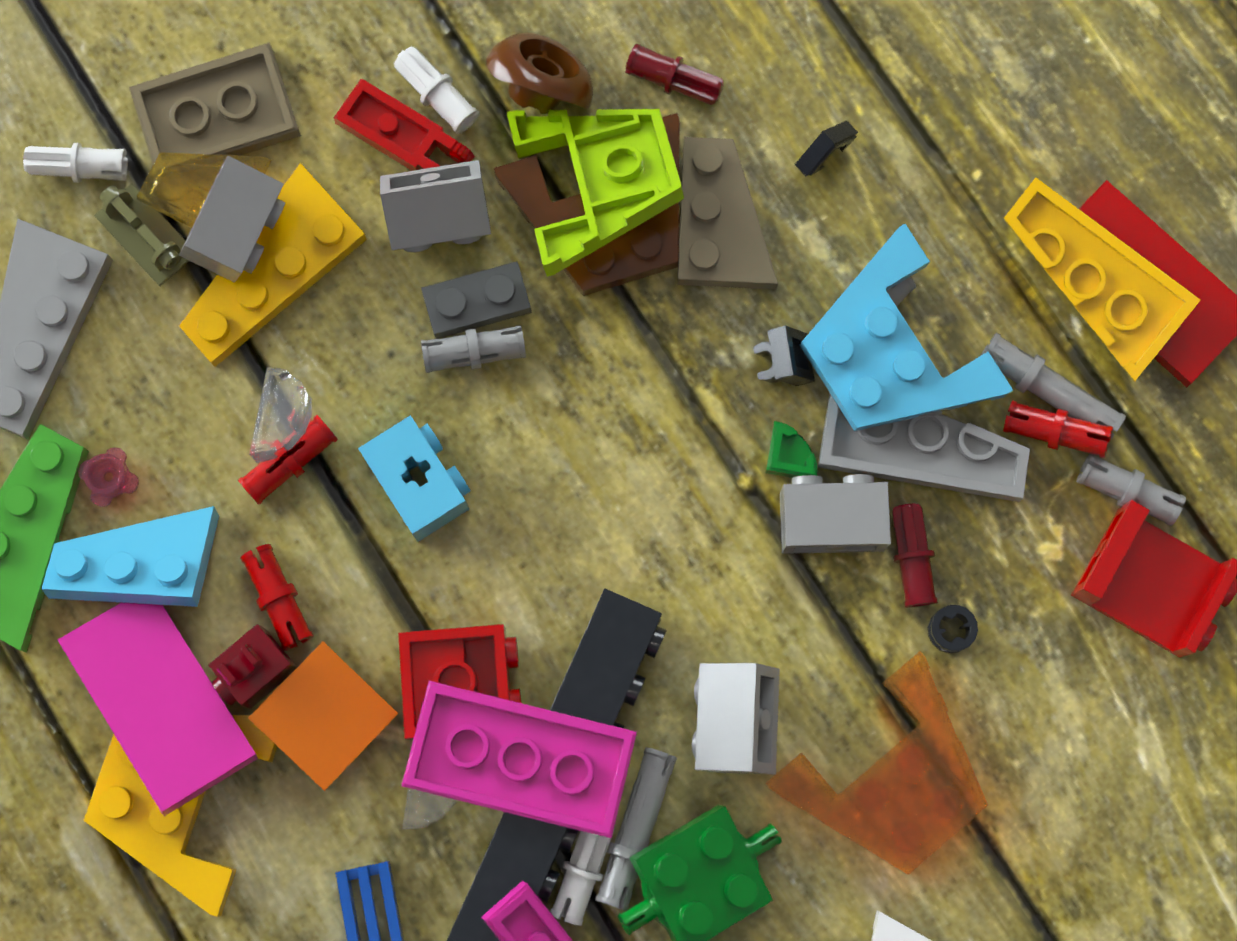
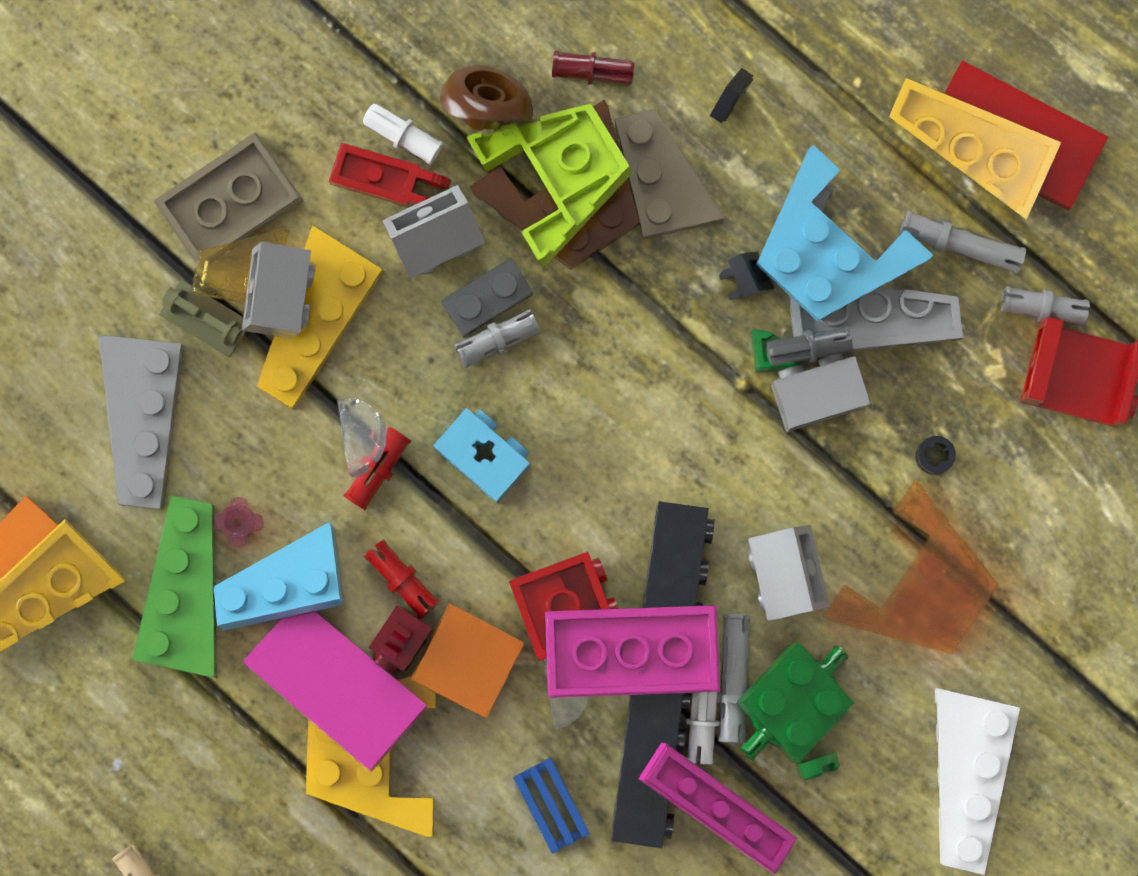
camera: 15 degrees left, 5 degrees up
white axle [23,143,127,183] -> none
dark red axle [892,503,938,608] -> none
red pin [1003,401,1113,458] -> none
none -> dark grey axle [767,326,853,366]

